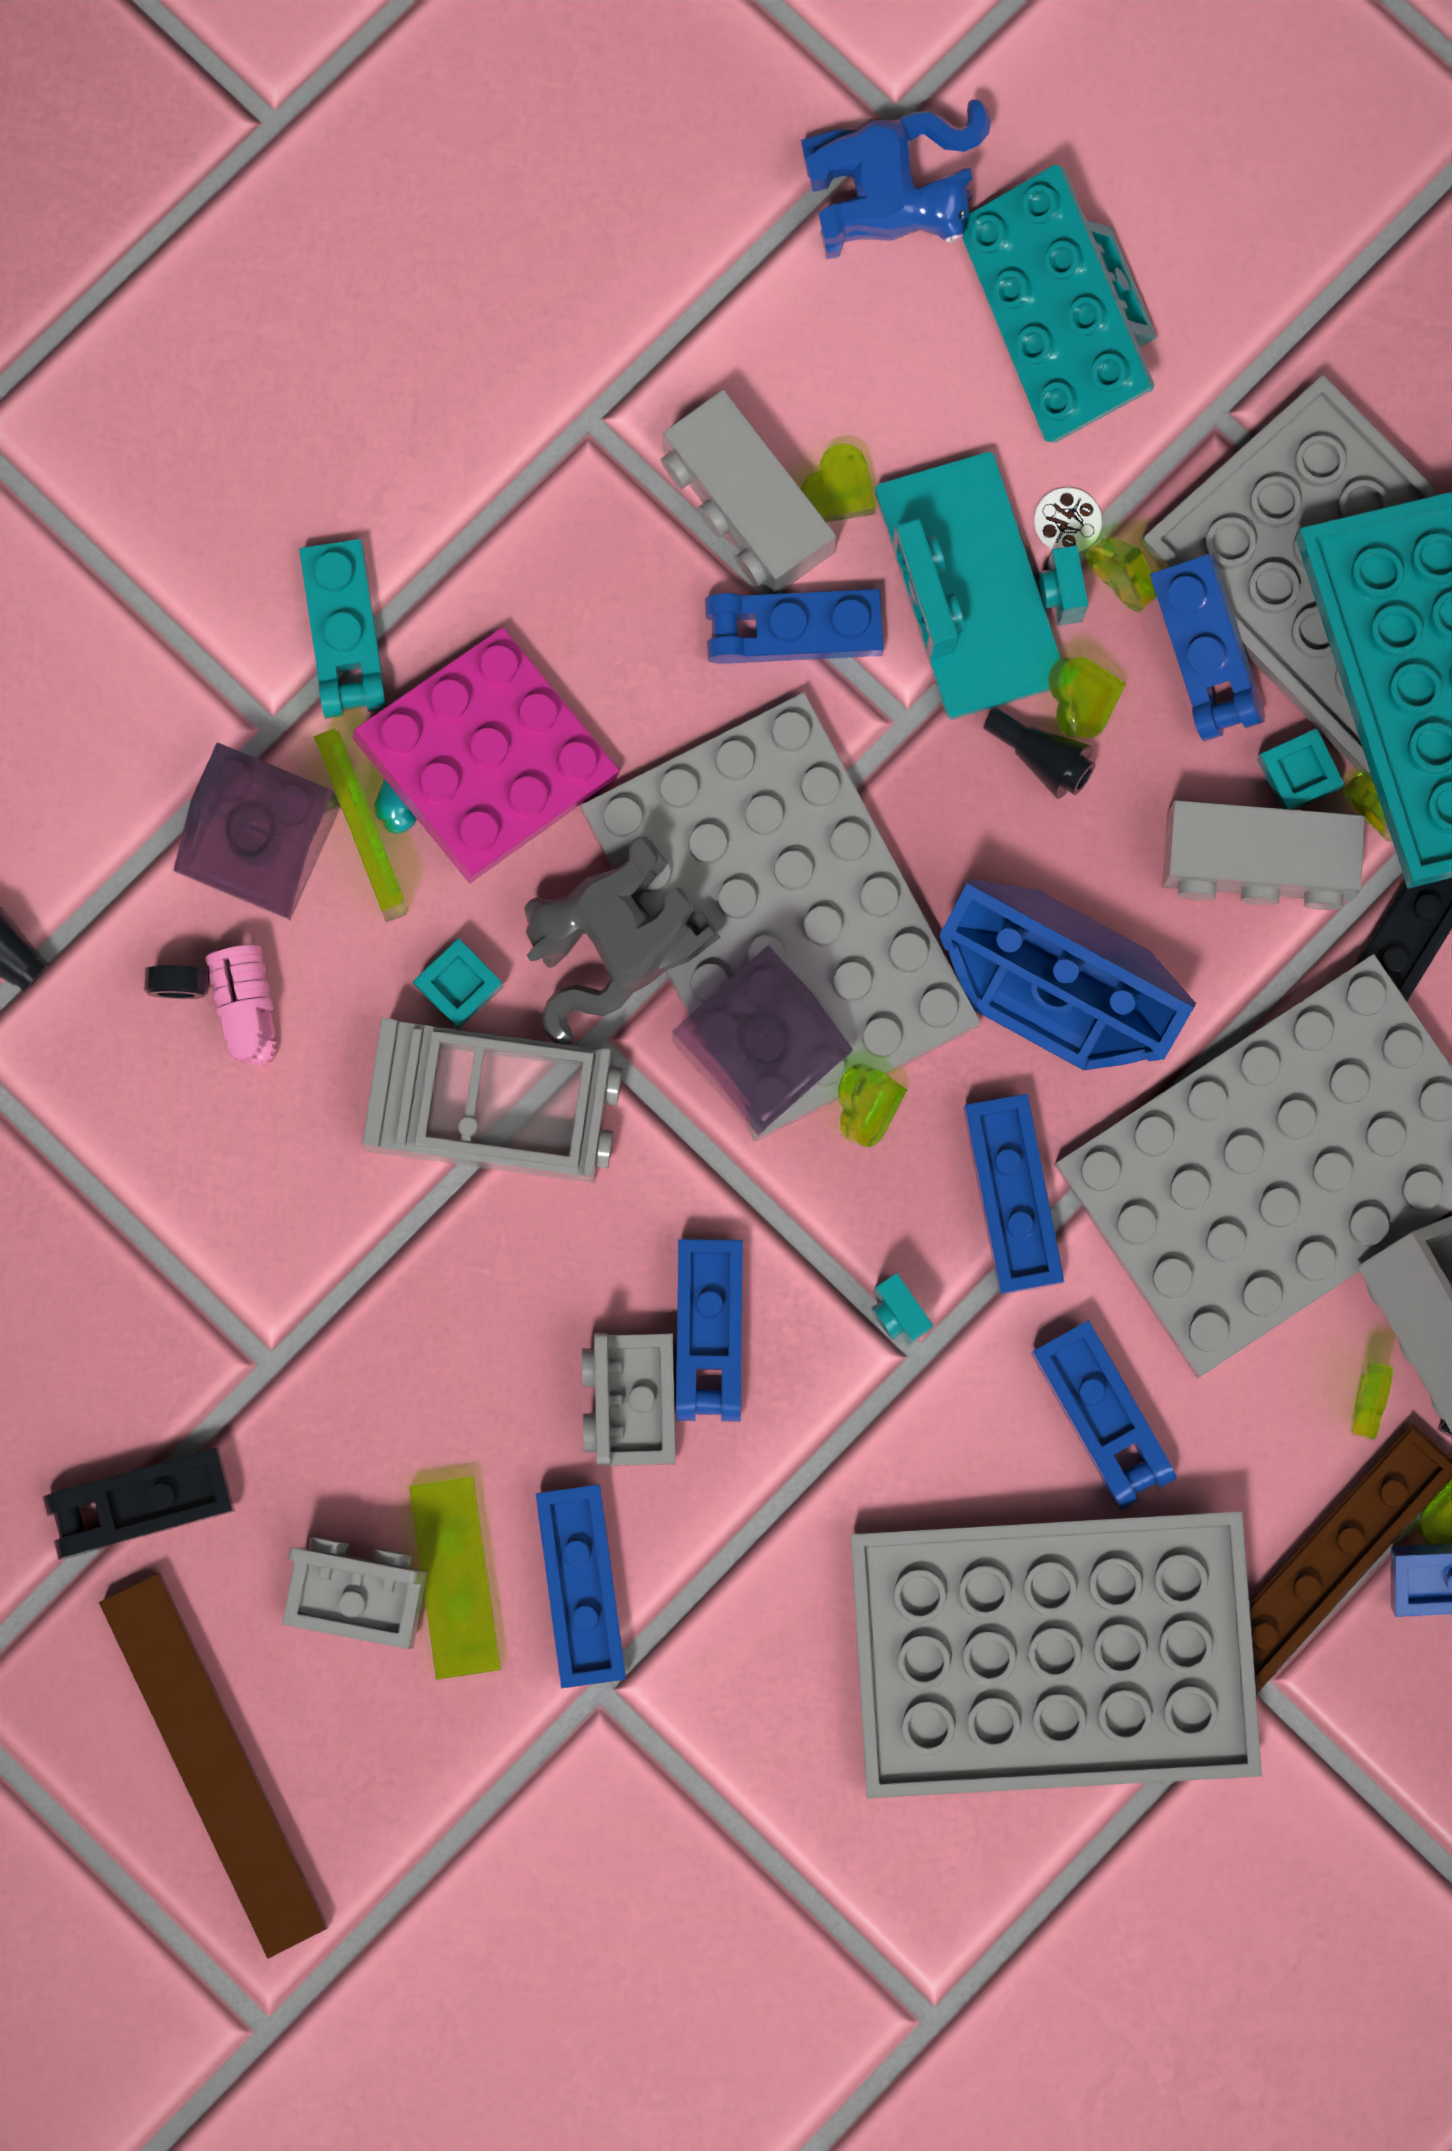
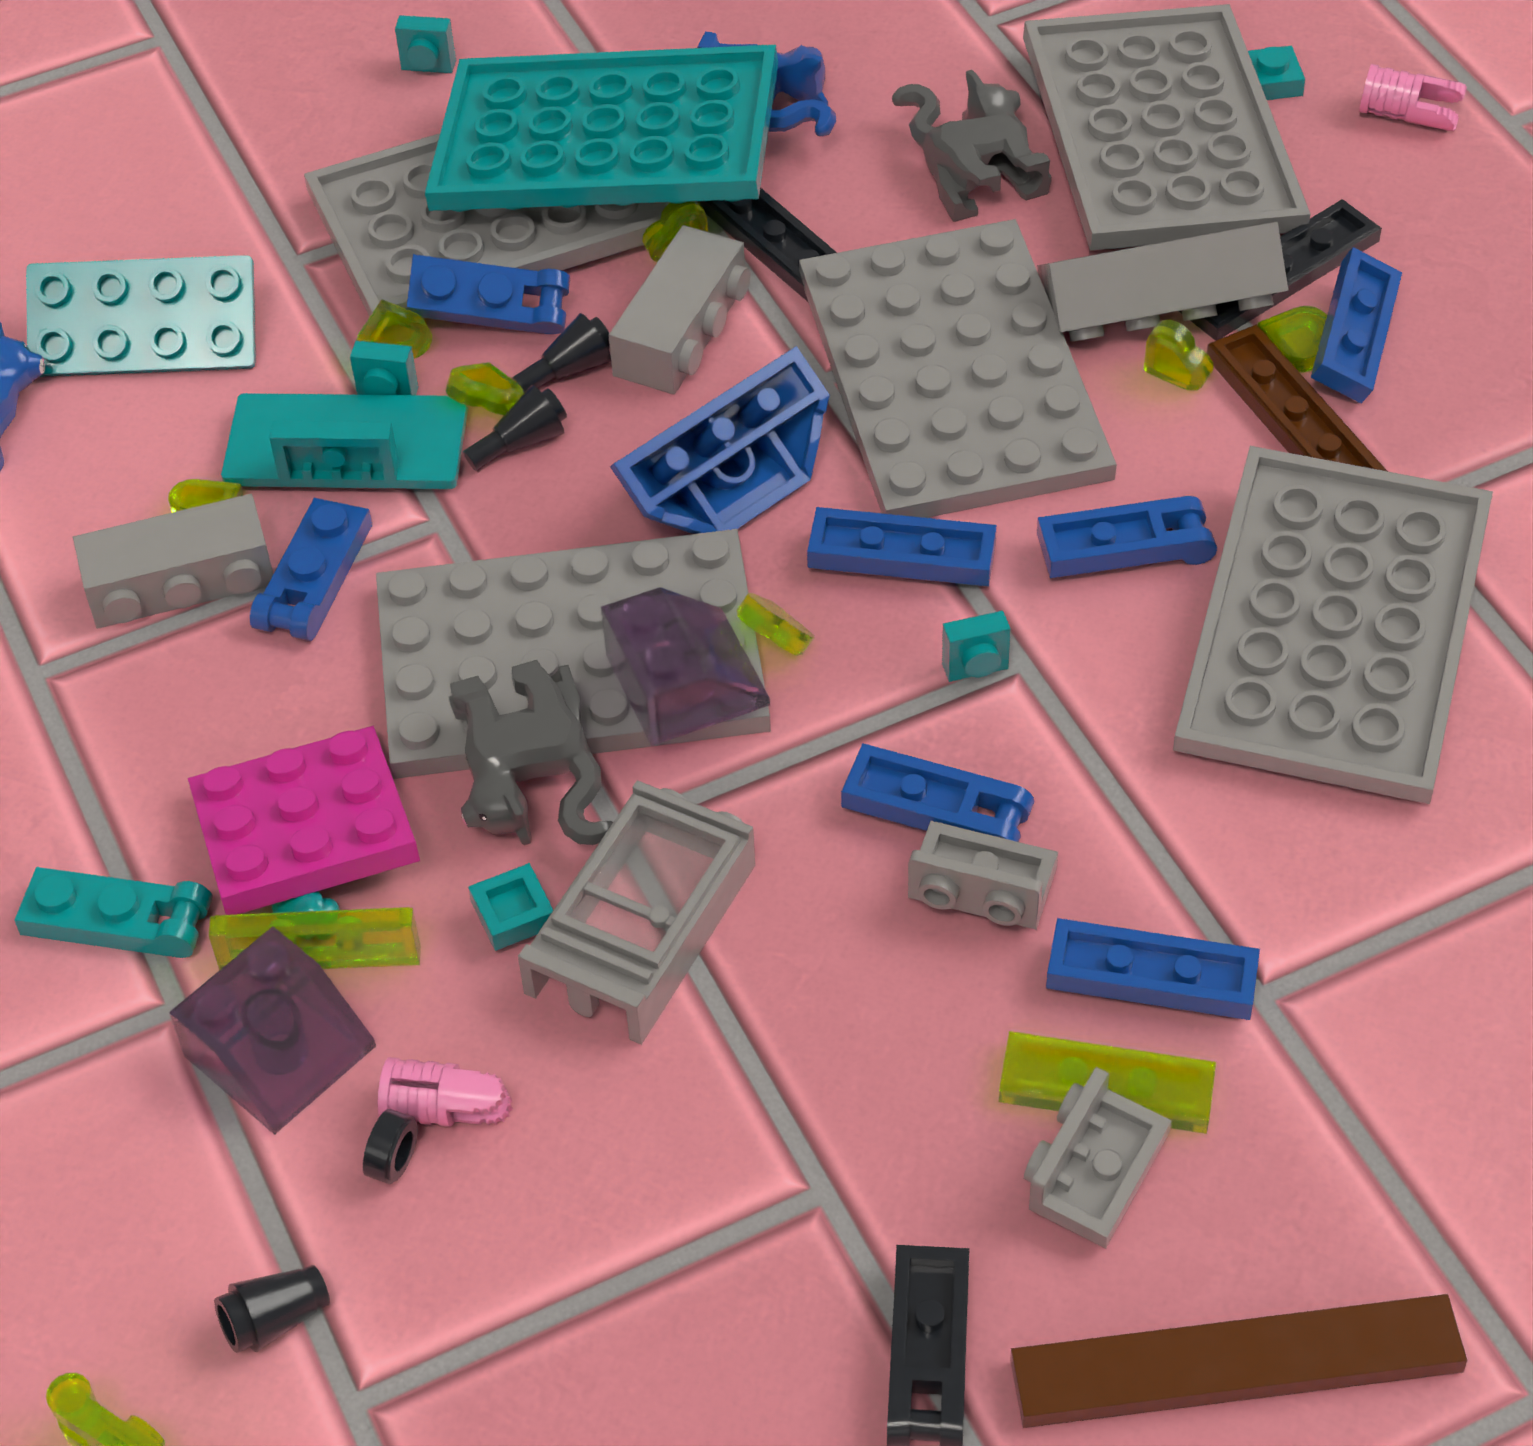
camera: 65 degrees left, 30 degrees down
white sticker [1034,488,1102,552] -> none
teal plate [1257,728,1345,810] -> none
none -> black cone [512,313,611,395]

